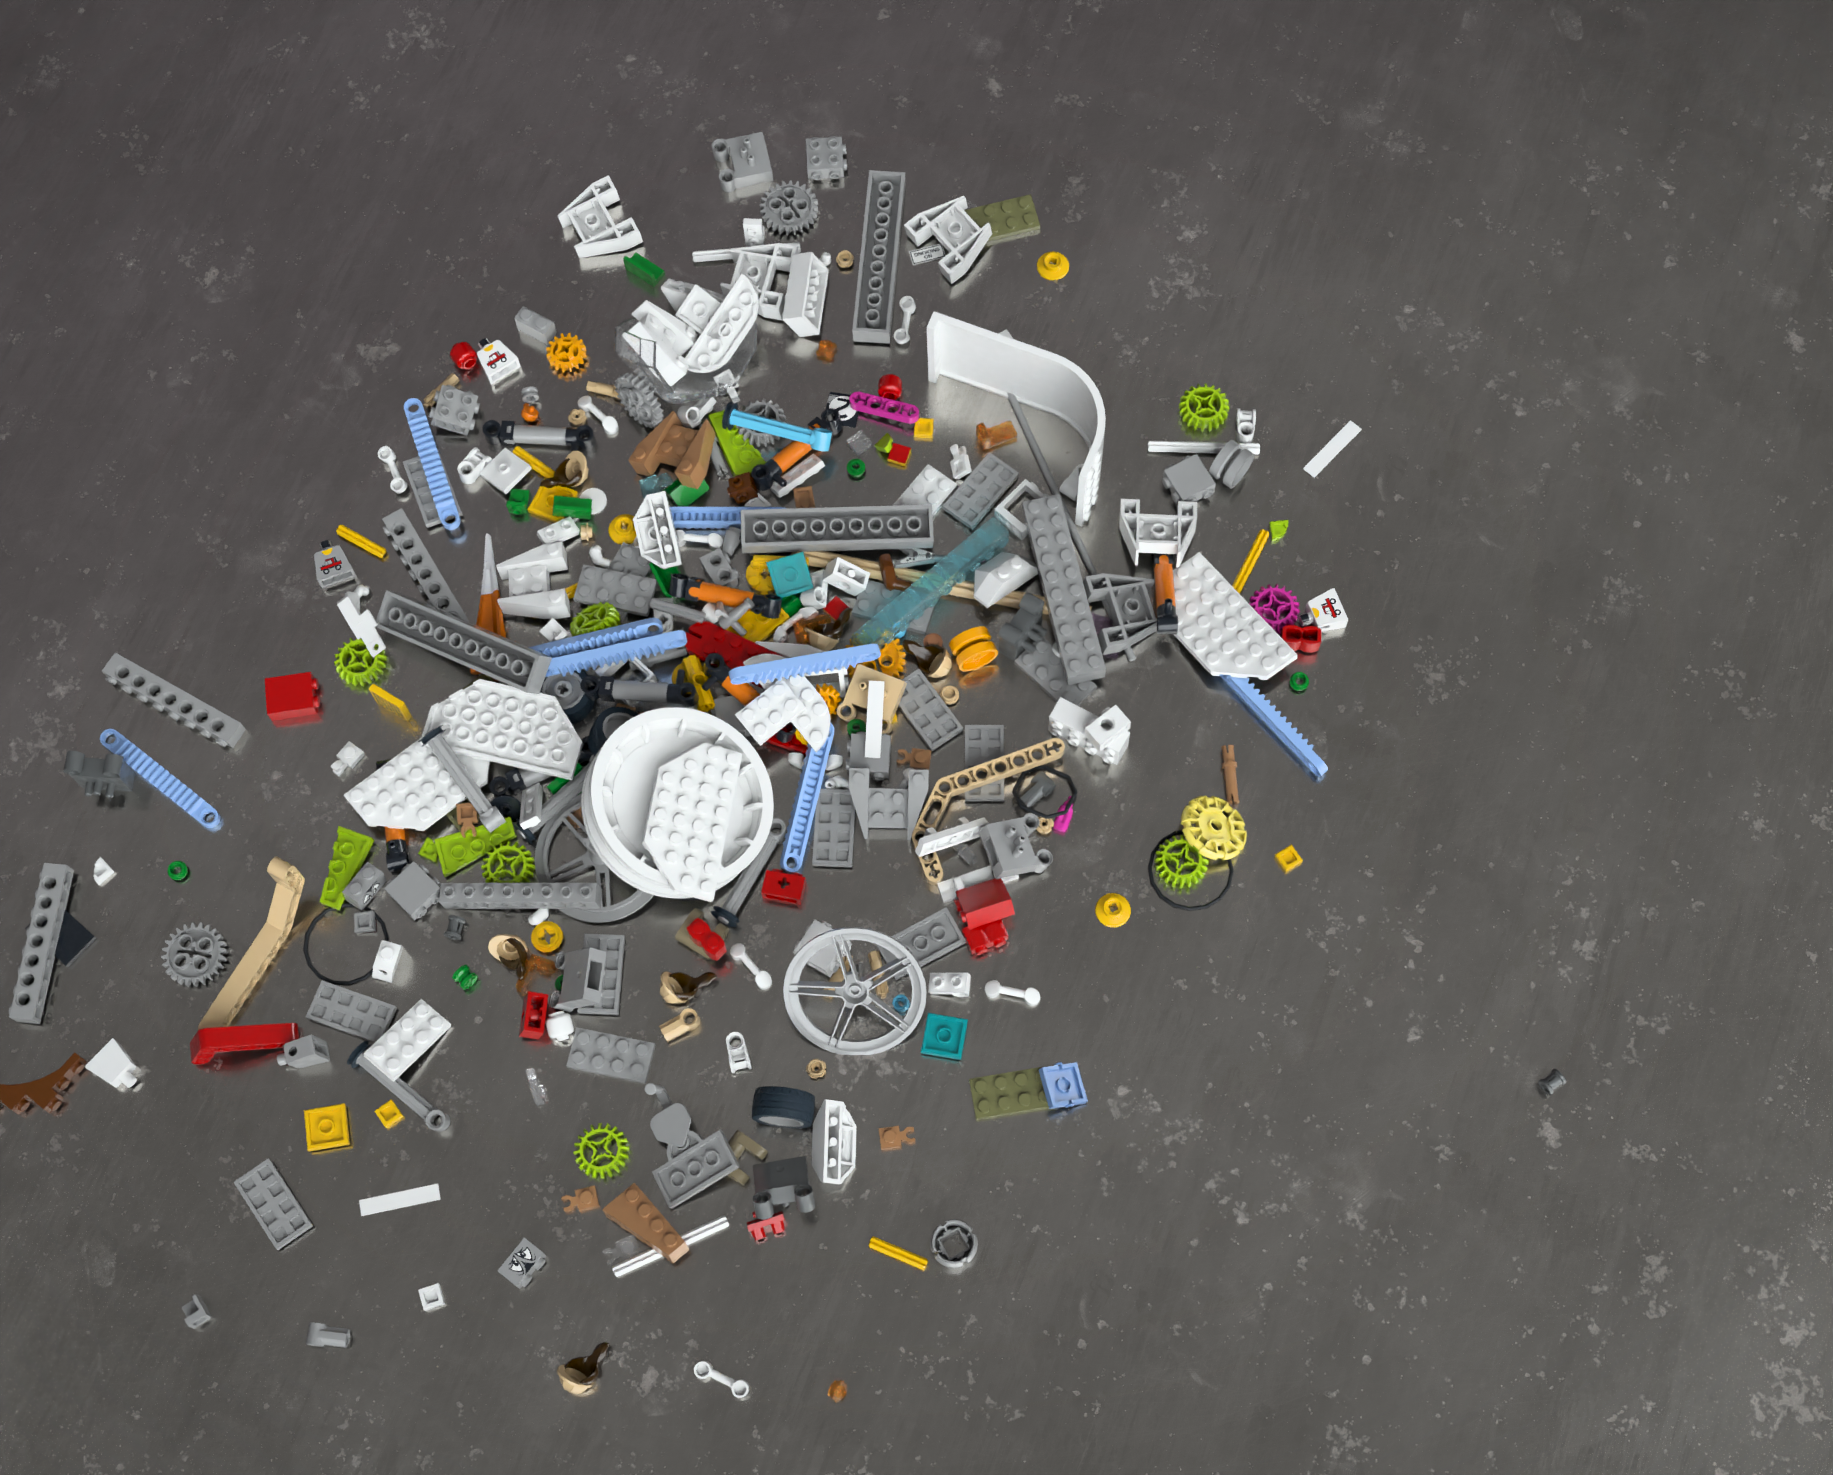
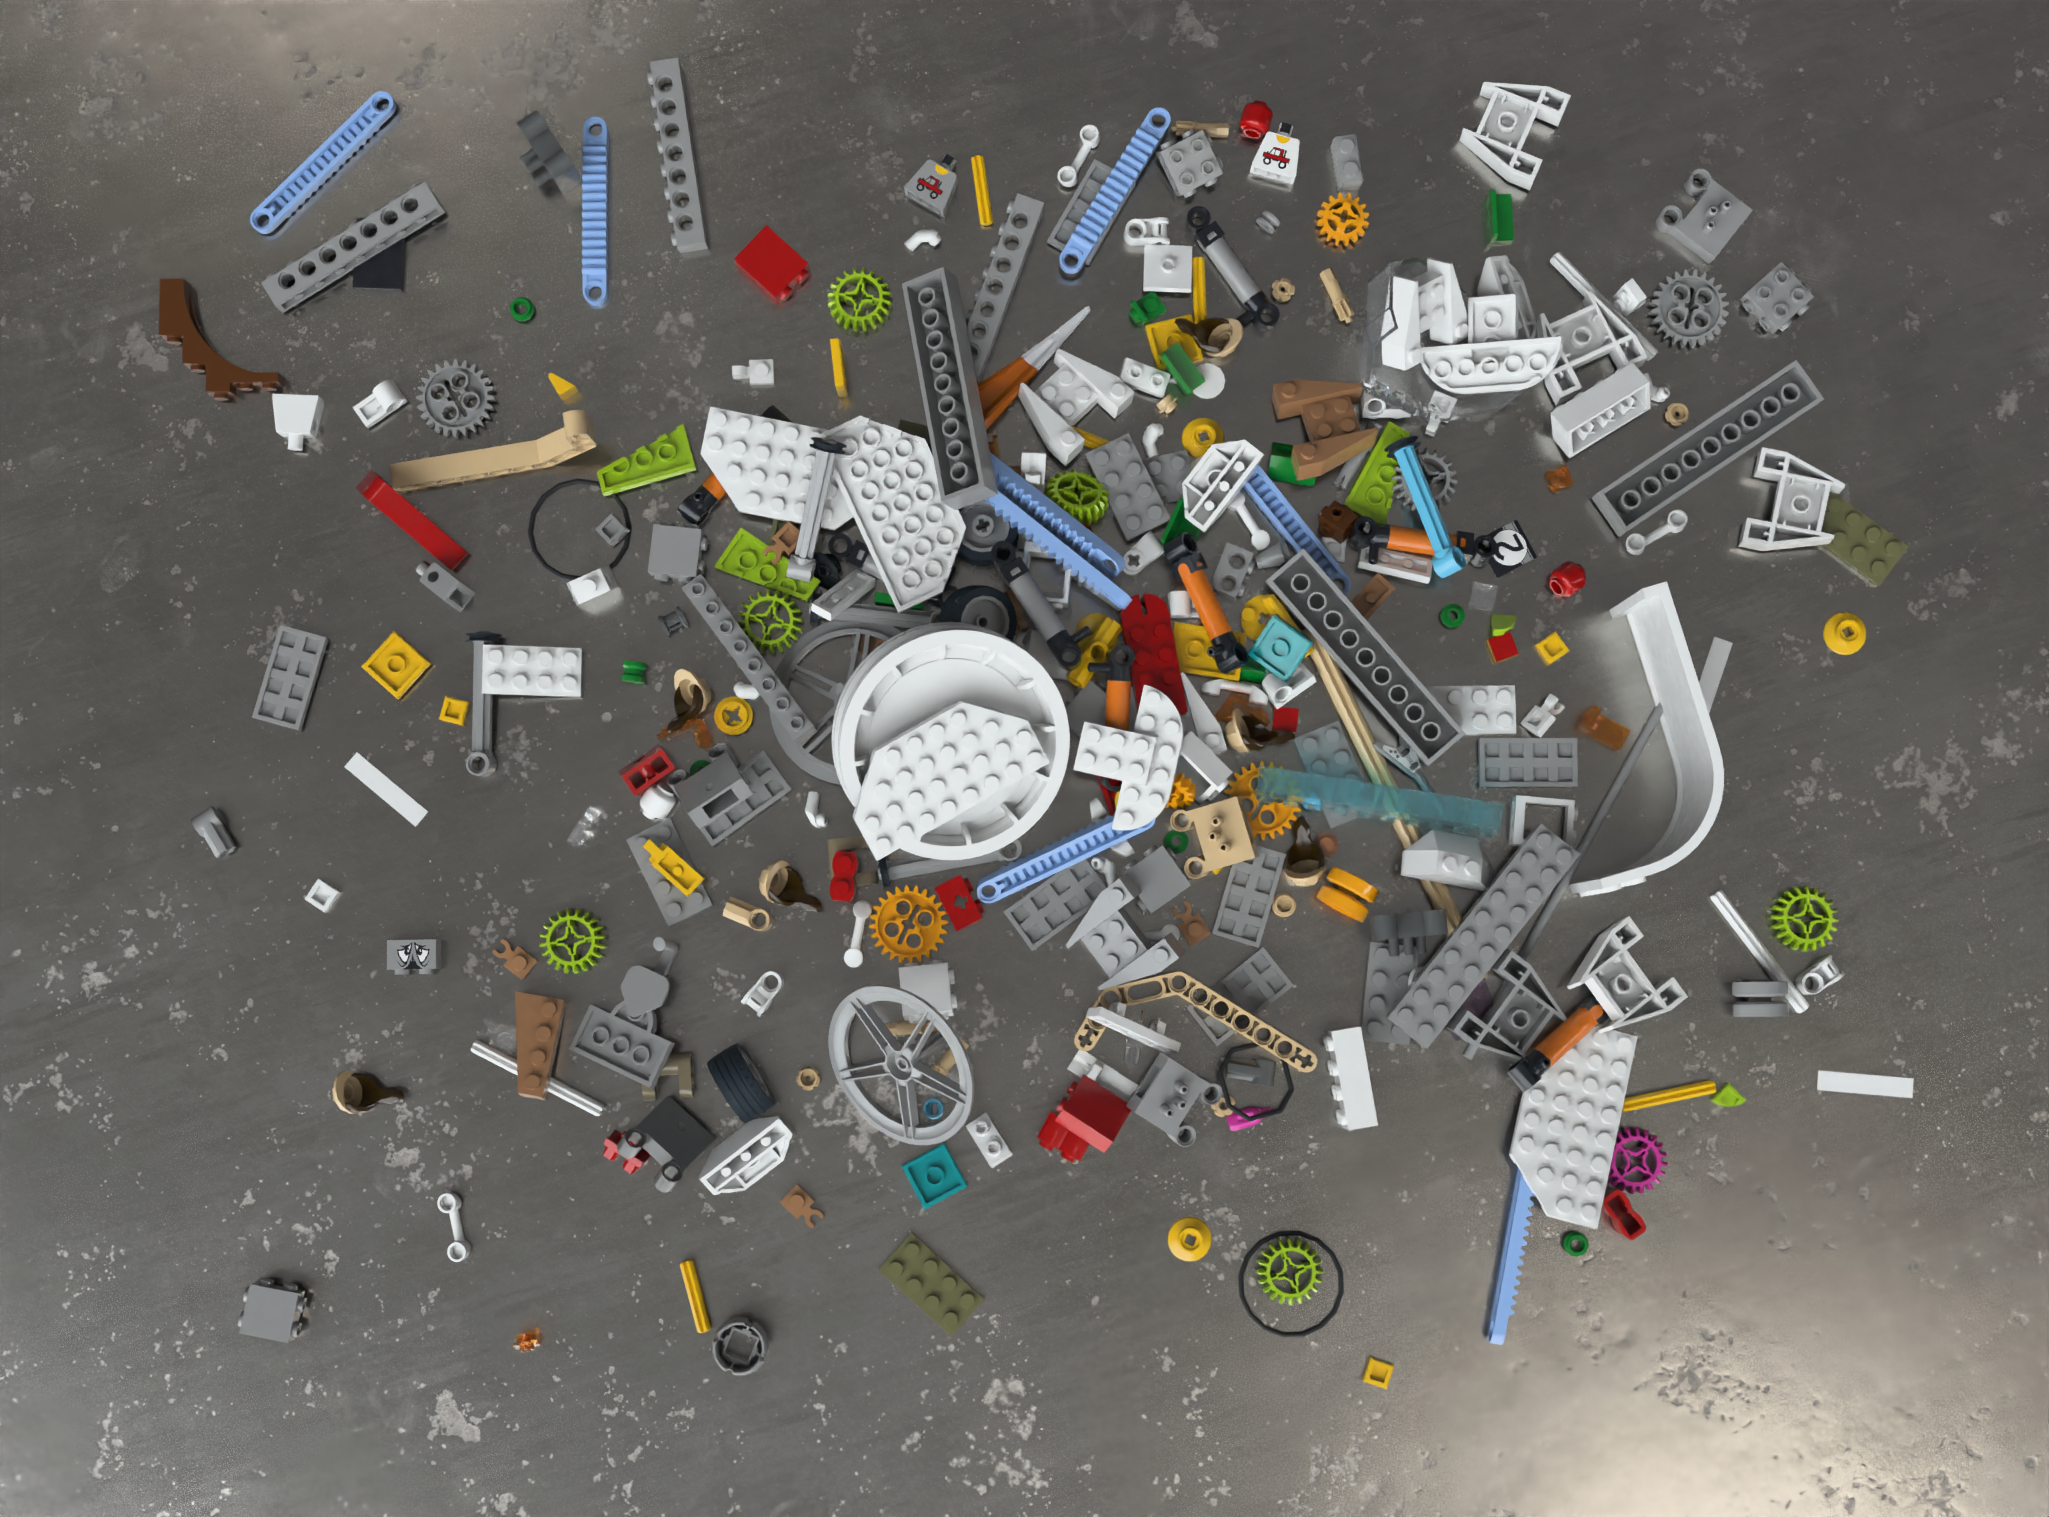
camera: 50 degrees right, 15 degrees up
white tile [93,857,114,885] -> none
light grey panel [182,1294,212,1329] -> none
light grey plate [306,980,397,1043] -> none
white piece [337,591,386,658] -> none
light grey brick [342,862,387,911] -> none
lime tile [418,837,439,864] -> none
orange piece [521,403,539,422] -> none
white bar [577,396,619,435] -> none
light grey gear [614,372,664,428] -> none
clear light blue plate [639,473,673,499] -> none
light grey axle [649,598,706,623] -> none
light grey piece [714,598,755,636] -> none
light blue gear [729,644,881,685] -> none
white brick [822,557,870,596] -> none
dark pink beam [849,392,919,424] -> none
white sticker [865,681,885,758] -> none
light grey plate [876,907,966,980] -> none
reddish brown arm [879,554,914,594] -> none
white sticker [909,244,946,265] -> none
white bar [985,980,1040,1006] -> none
medium blue plate [1039,1062,1088,1109] -> none
white piece [1059,464,1084,501] -> none
white brick [1084,705,1131,752] -> none
light grey brick [1162,454,1216,504] -> none
light yellow plate [1181,795,1247,860] -> none
medium nougat pin [1221,745,1239,805] -> none
white torso [1298,588,1348,631] -> none
none -> white plate [352,380,408,429]
none -> yellow slope [548,373,578,400]
none -> yellow hinge [643,839,705,897]
none -> white arm [805,791,828,827]
none -> light orange gear [869,885,949,964]

